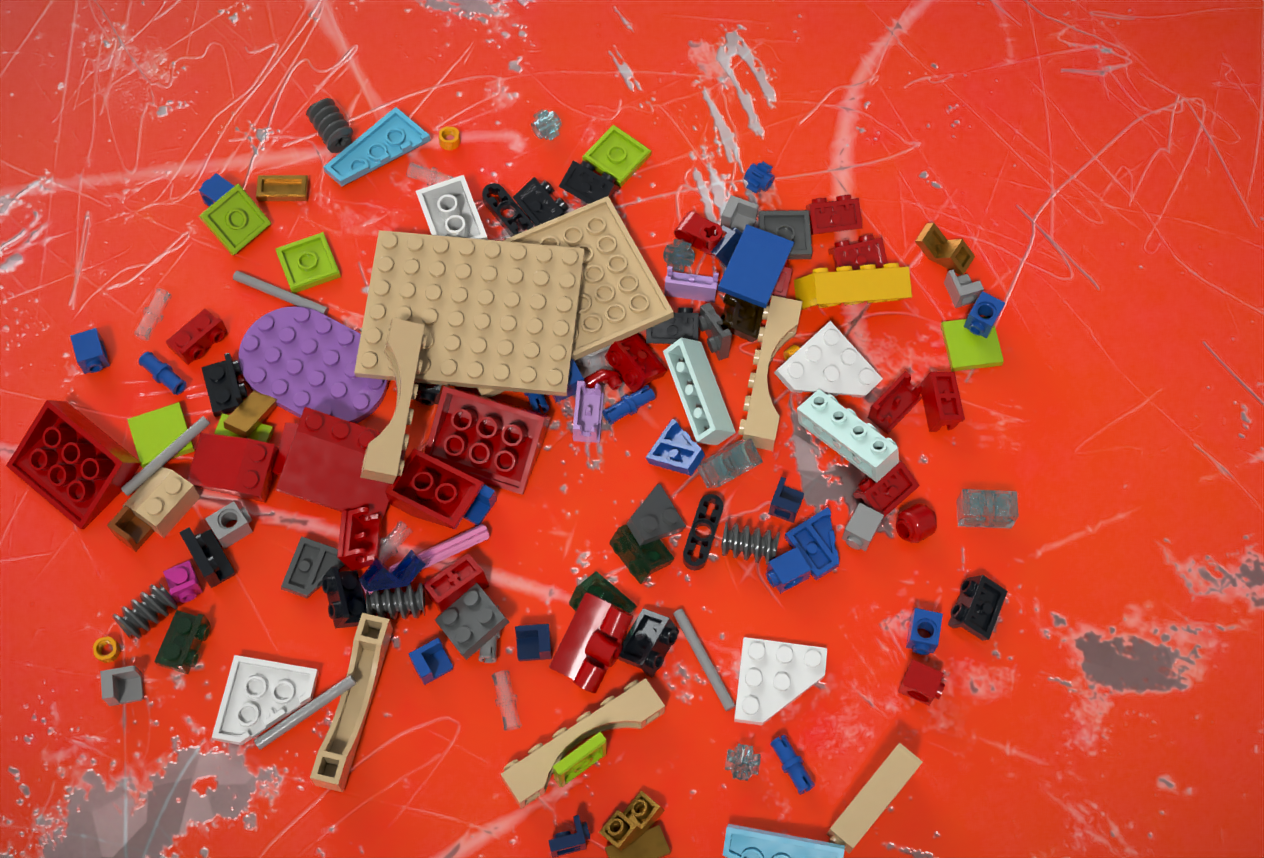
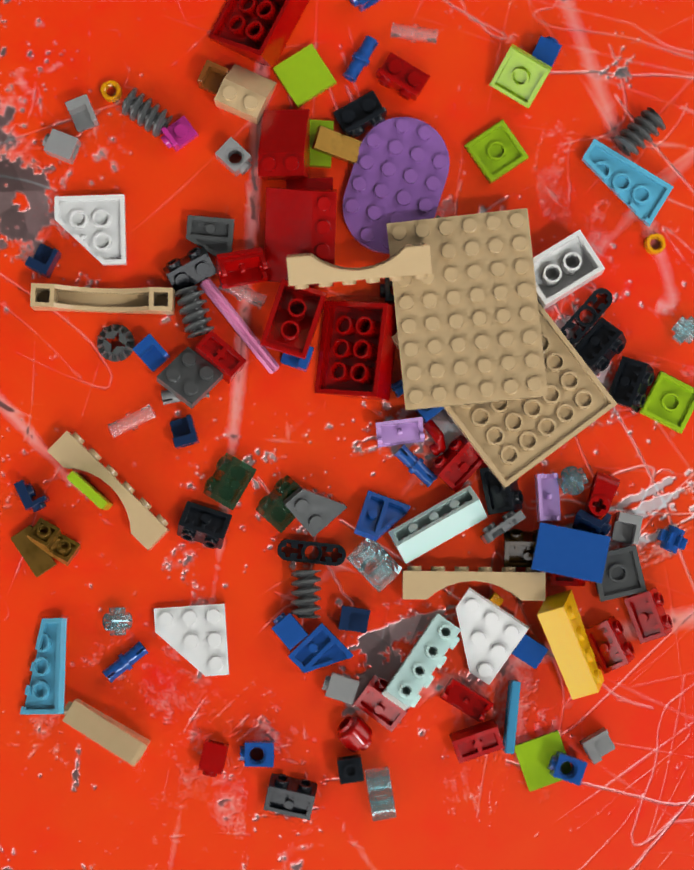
camera: 75 degrees right, 20 degrees up
light grey bar [121,416,211,496] -> none
clear green bracket [154,610,211,674] -> none
black bracket [179,527,235,588] -> none
light grey bar [233,270,329,315] -> none
light grey bar [254,675,357,750] -> none
pearl gold tile [256,175,309,201] -> none
clear blue slope [359,550,426,592] -> none
clear pin [406,162,455,186] -> none
red panel [549,593,634,693] -> none
light grey bar [673,609,736,711] -> none
pearl gold slope [915,222,975,275] -> none
none -> dark blue panel [25,244,62,278]
none -> light grey brick [43,128,81,165]
none -> dark grey gear [97,324,135,362]
none -> black brick [337,754,364,784]
none -> dark azure tile [502,680,521,754]
none -> blue panel [511,634,549,669]

